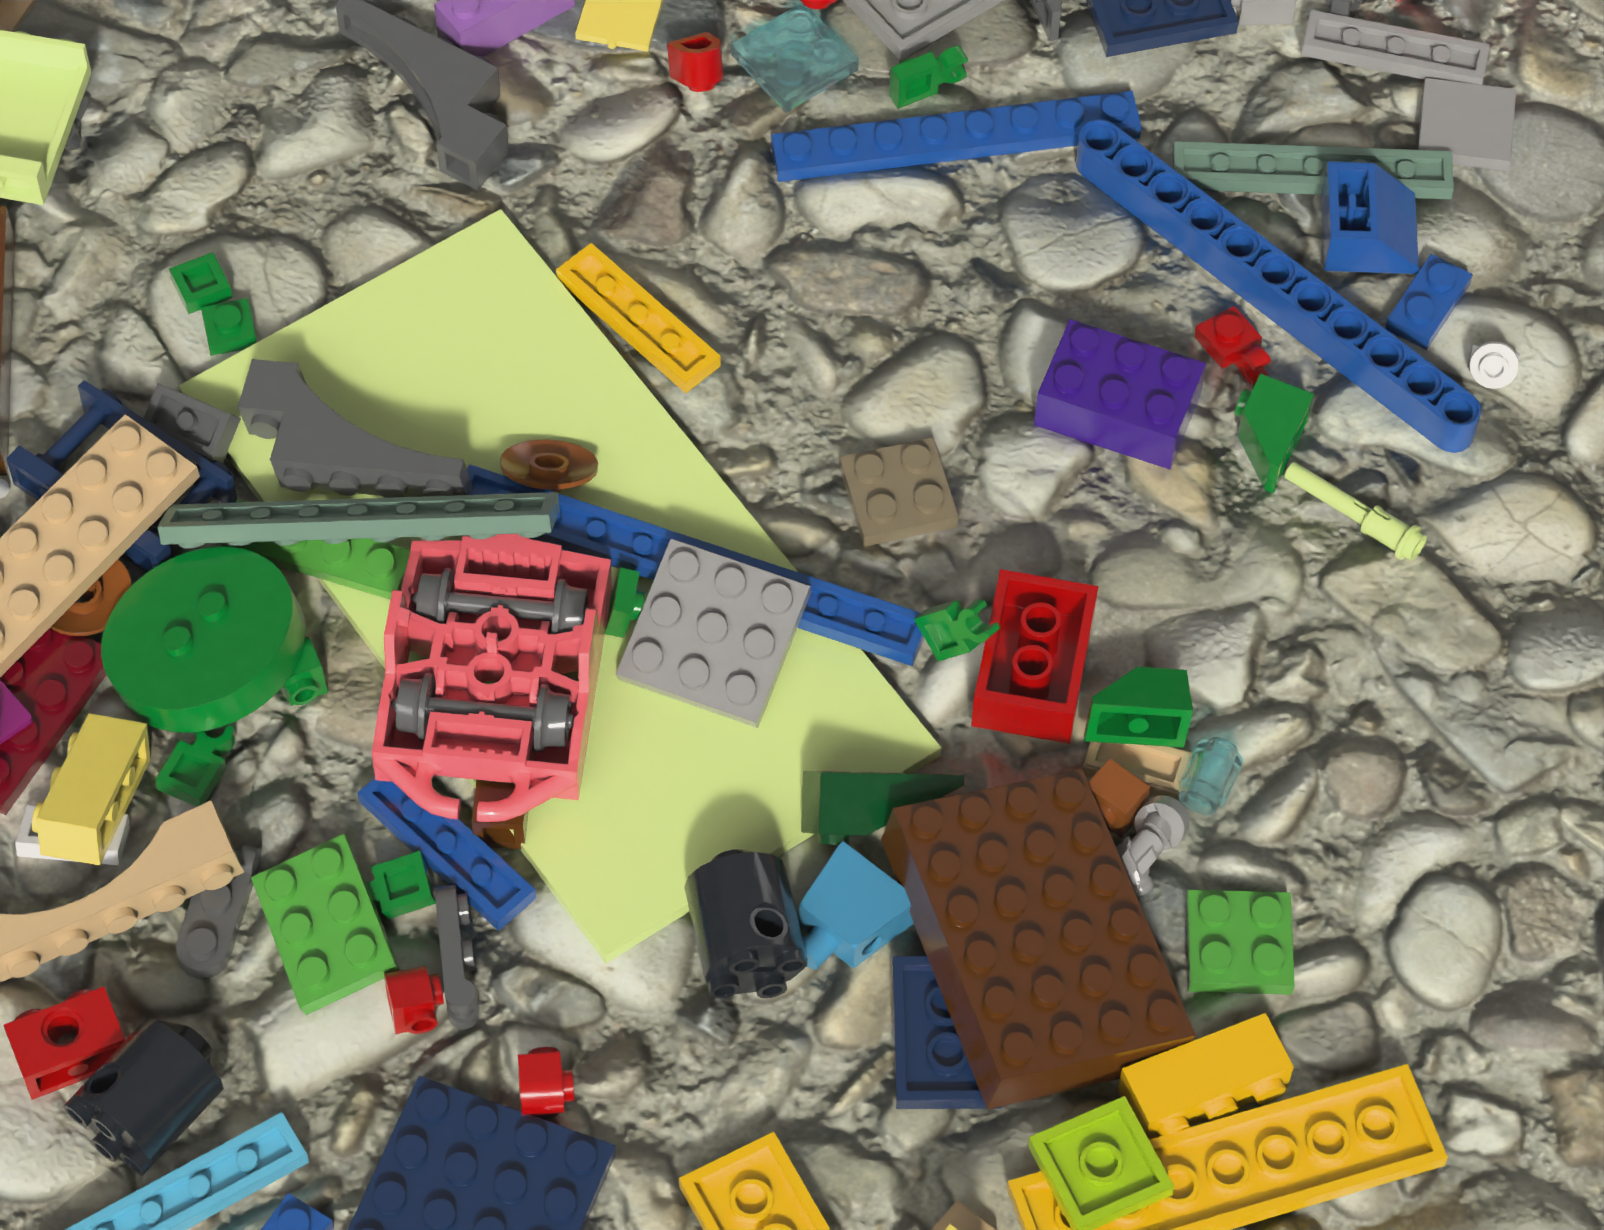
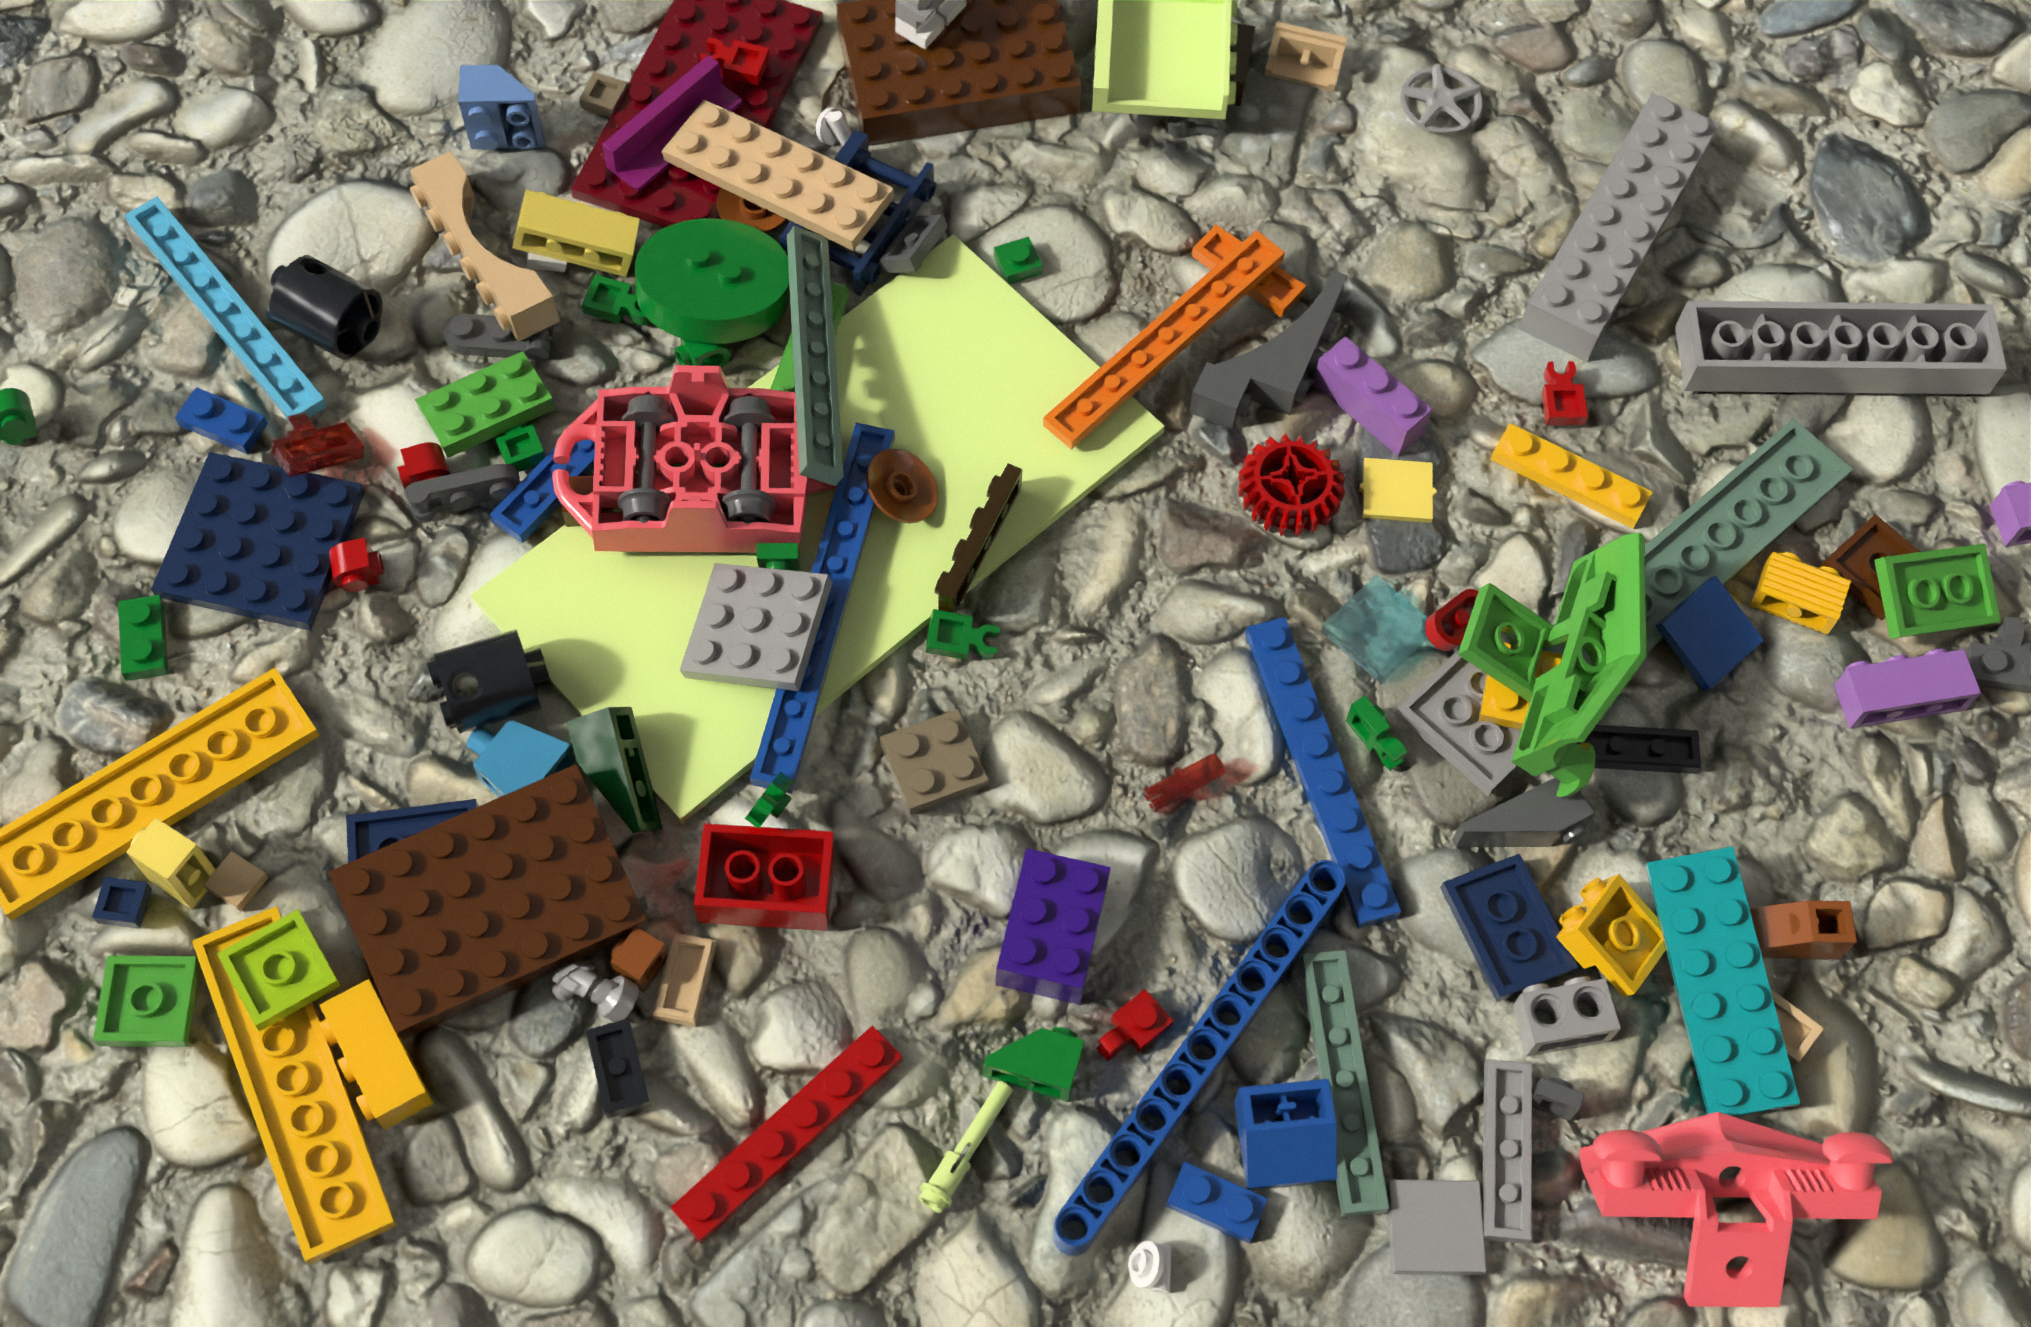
camera: 80 degrees right, 5 degrees up
red brick [3,986,125,1100] -> none
green plate [169,252,233,315] -> none
dark grey arch [238,359,473,498] -> none
yellow plate [556,243,721,393] -> none
red plate [667,31,724,92] -> none
green slope [1084,667,1193,748] -> none
clear light blue brick [1179,737,1244,815] -> none
bright green plate [1186,889,1295,995] -> none
none -> clear red plate [271,412,365,477]
none -> black plate [585,1018,651,1119]
none -> red plate [670,1025,903,1244]
none -> green plate [925,609,1000,660]
none -> dark brown plate [935,463,1022,613]
none -> orange plate [1043,230,1285,450]
none -> clear red axle [1142,754,1225,813]
none -> orange plate [1192,224,1306,318]
none -> red gear [1238,433,1345,538]

